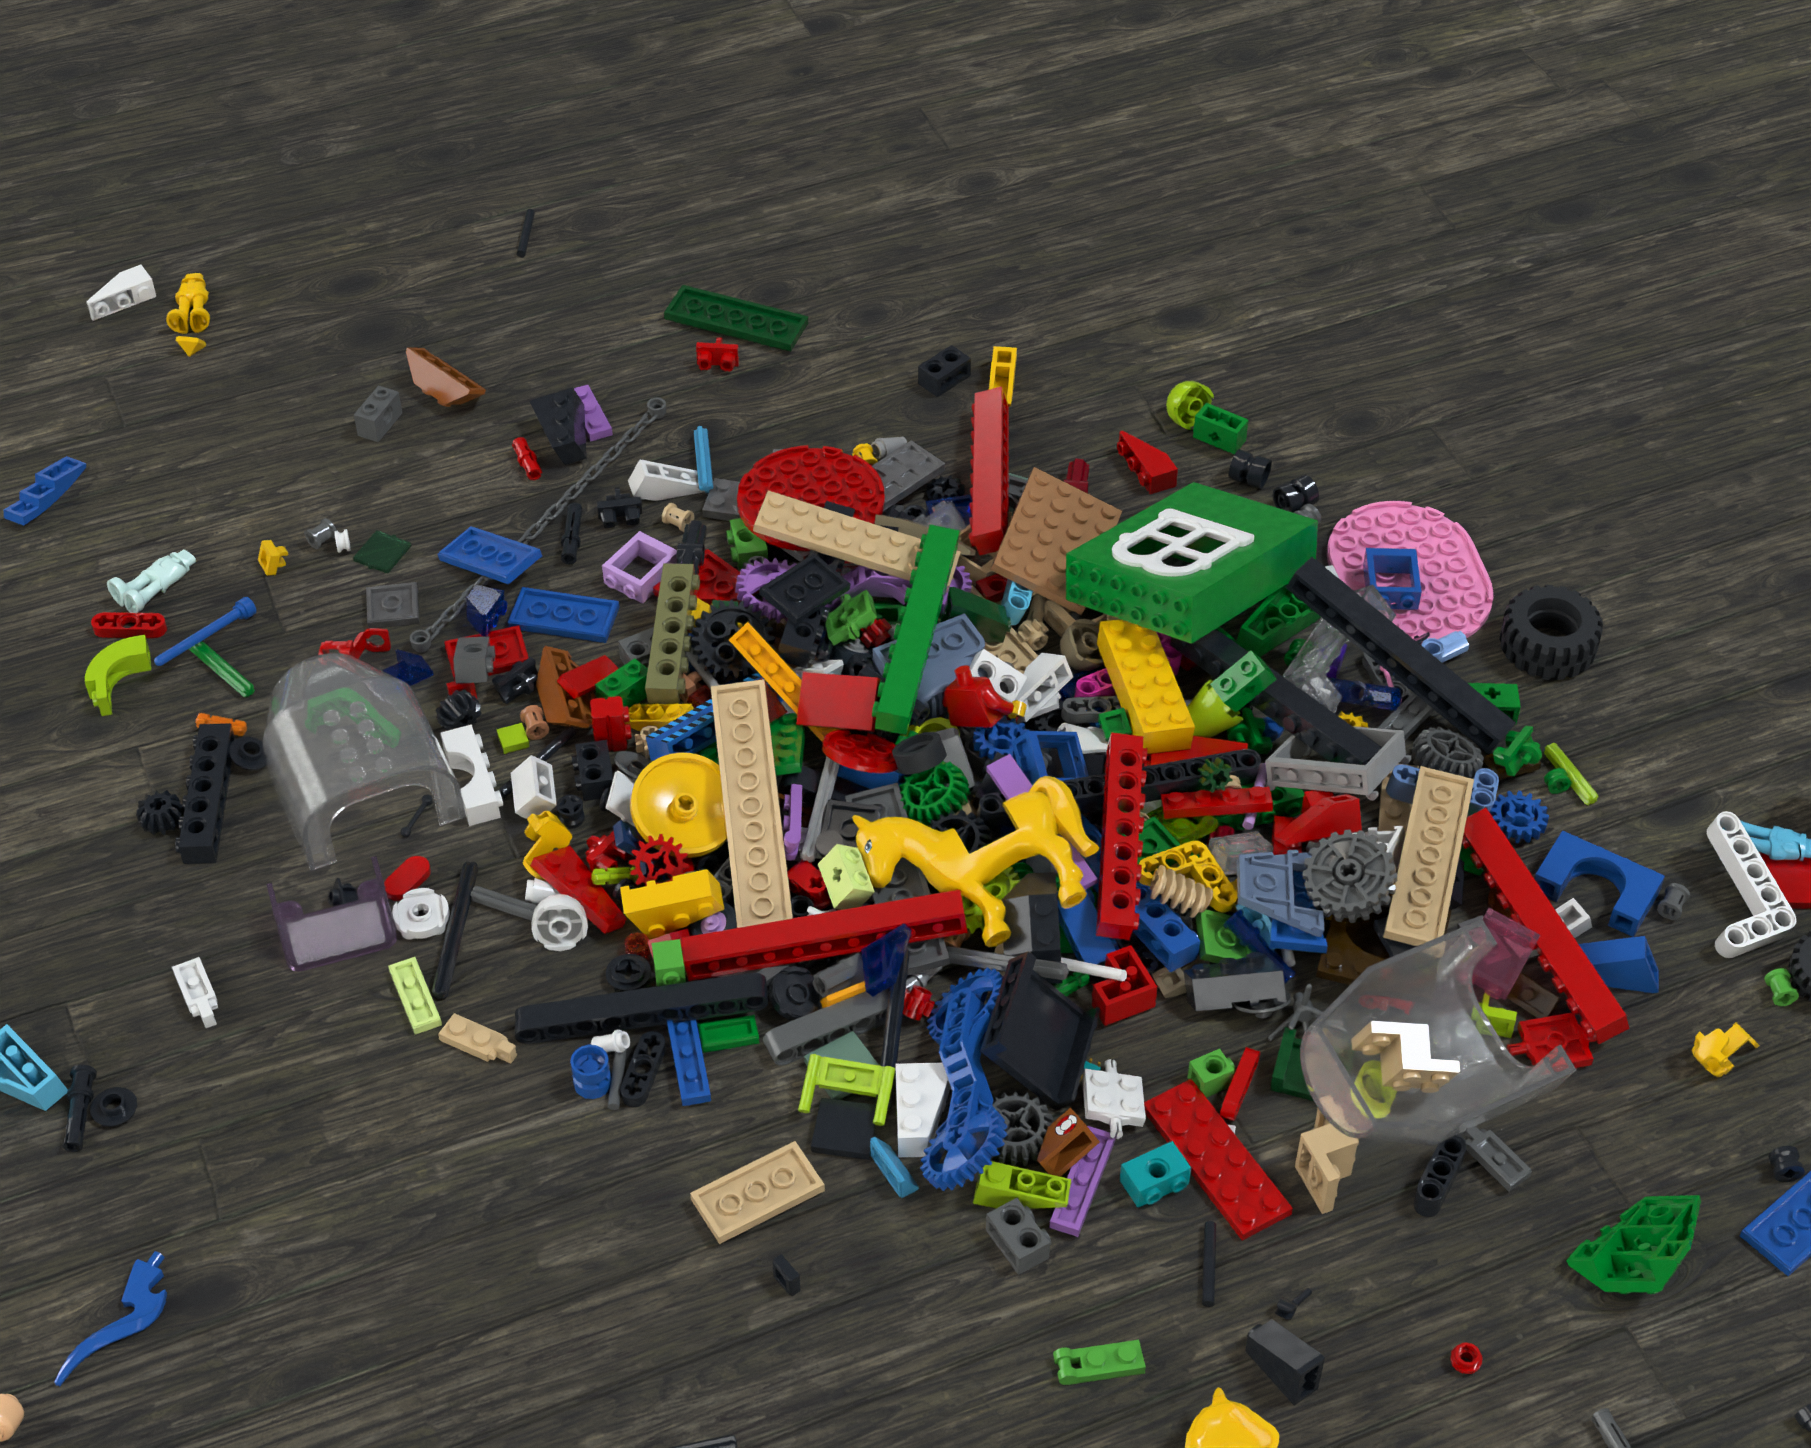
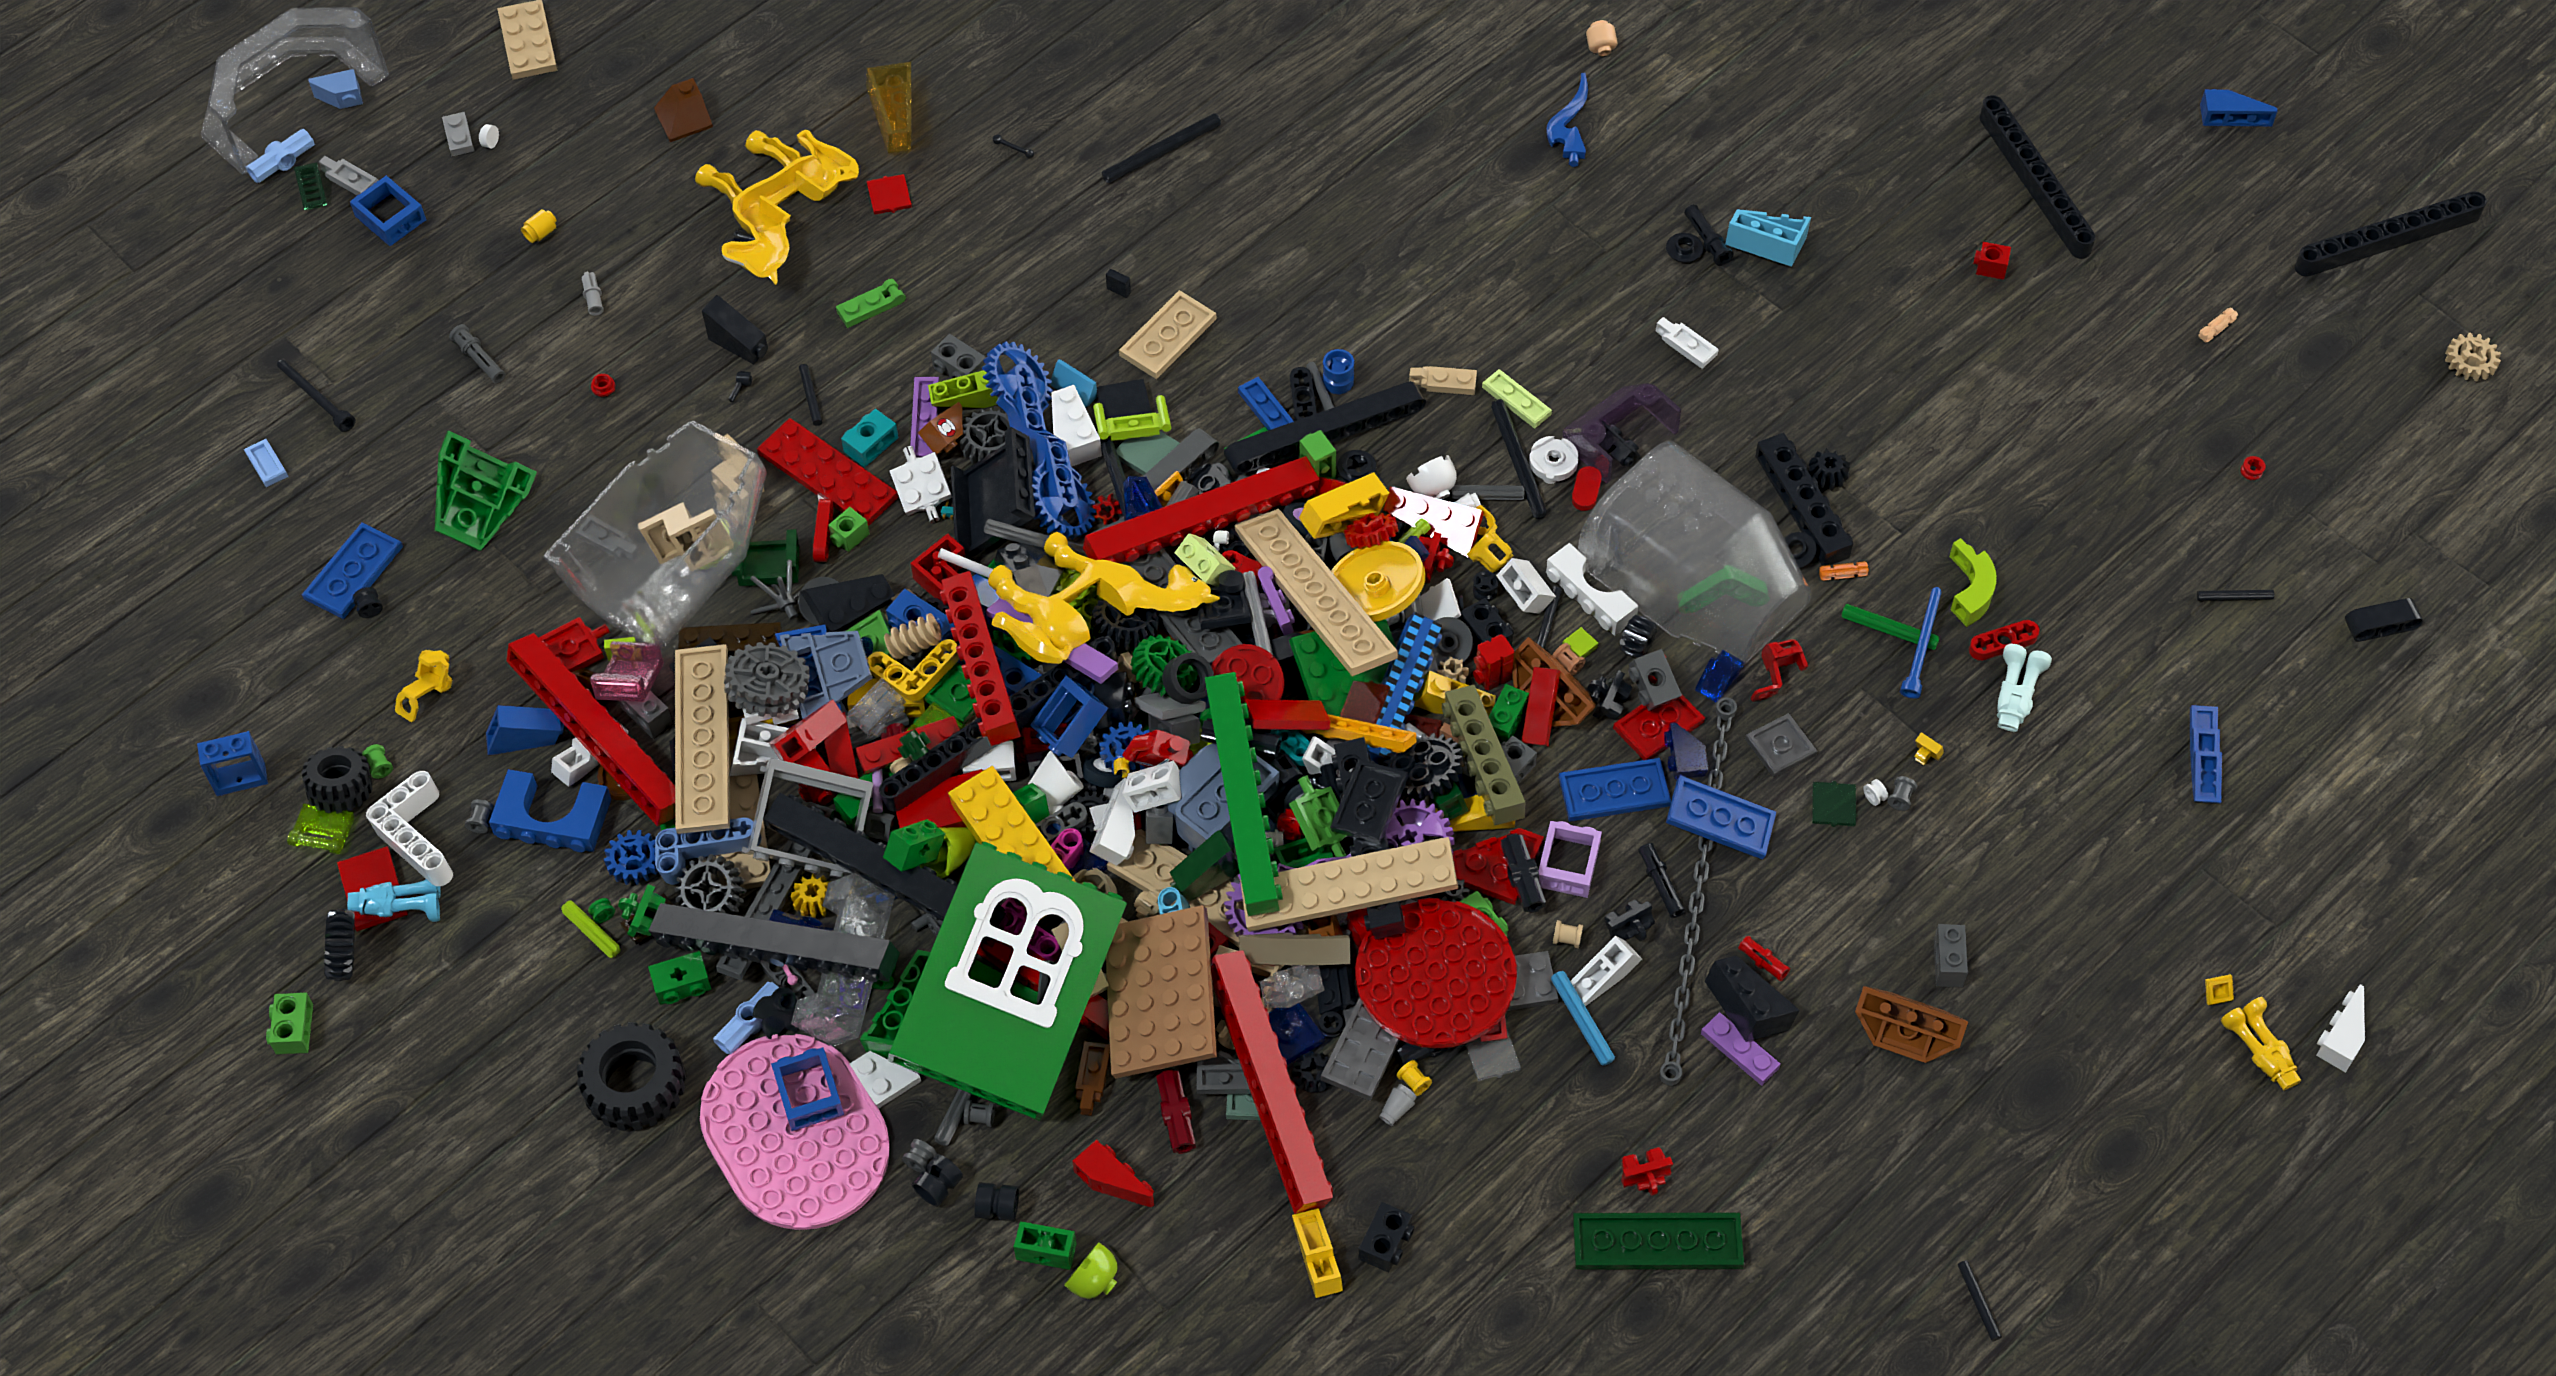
camera: 160 degrees right, 10 degrees up
white pin [591,1030,630,1053] -> none

